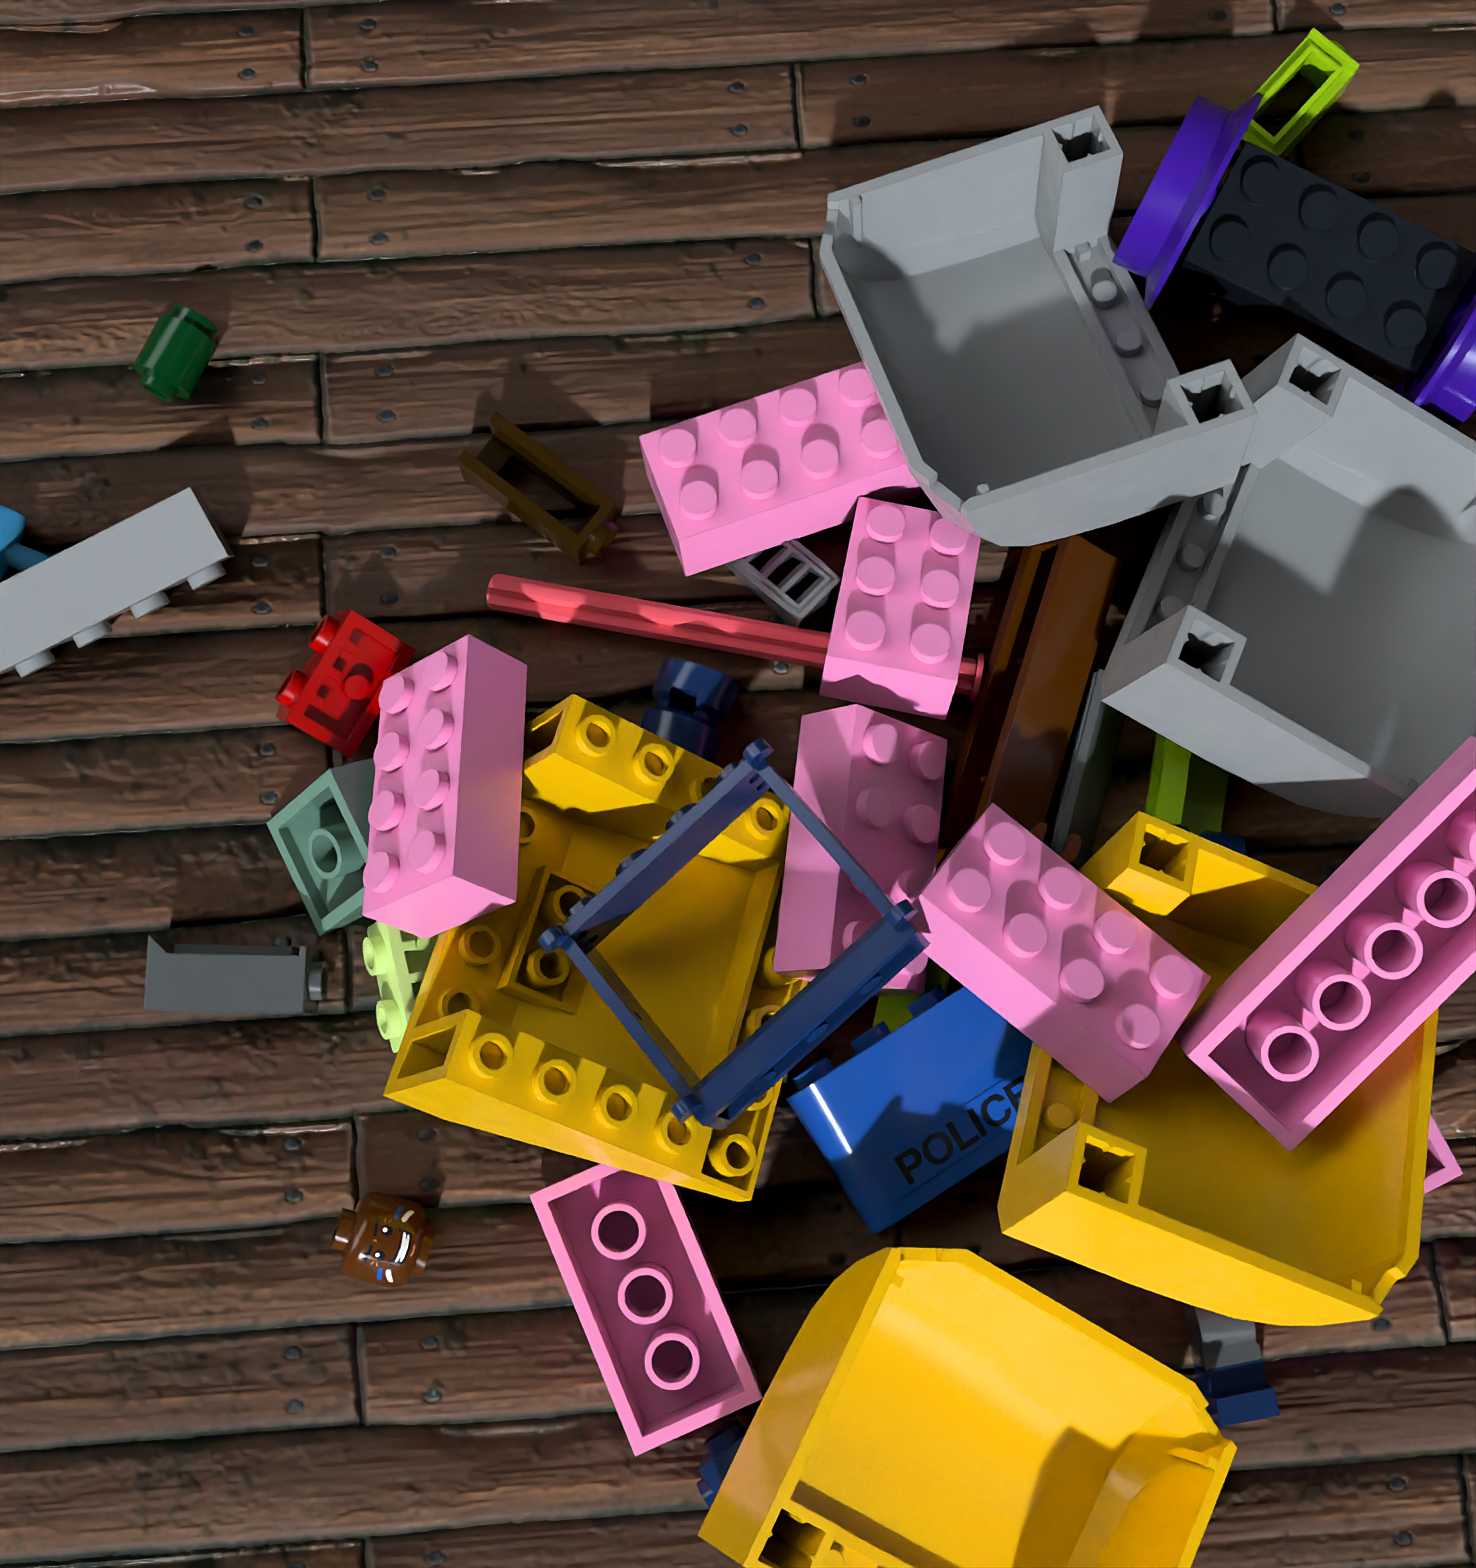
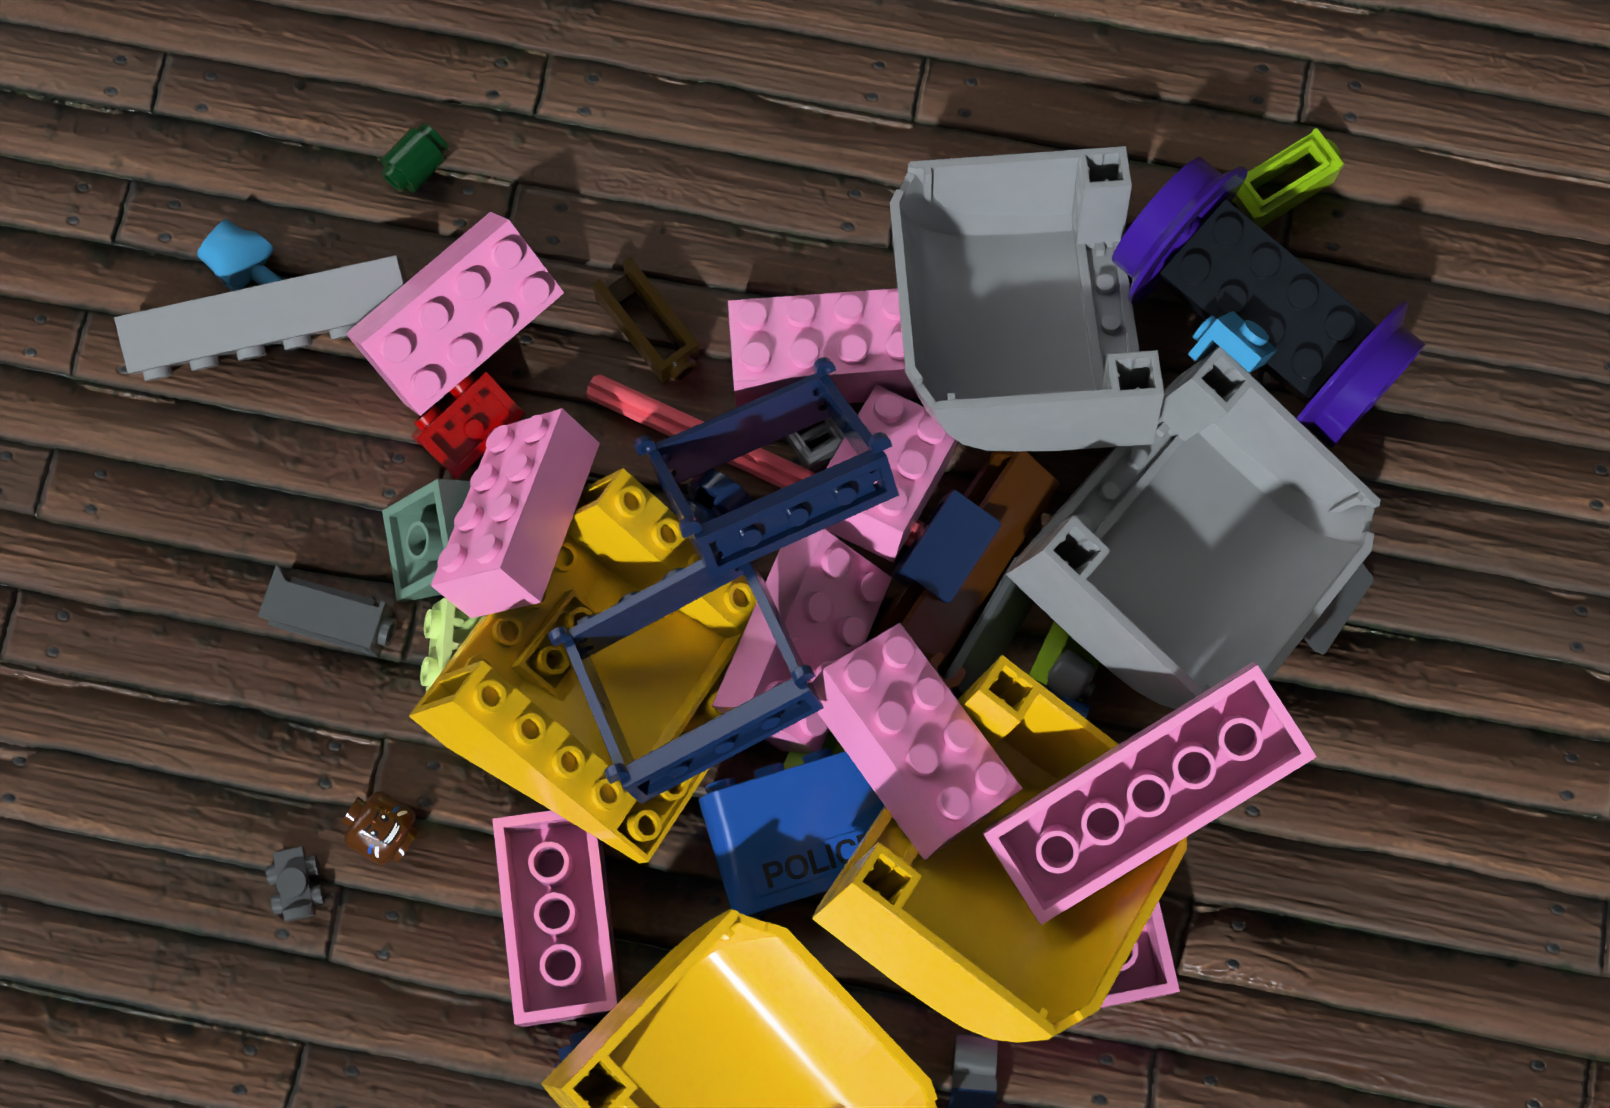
camera: 20 degrees right, 5 degrees down
none -> dark grey piece [266,846,325,922]
none -> bright pink brick [345,212,564,416]
none -> dark blue window [634,357,899,579]
none -> dark blue panel [890,489,1001,603]
none -> dark grey piece [1046,650,1097,701]
none -> dark azure bracket [1188,311,1277,373]

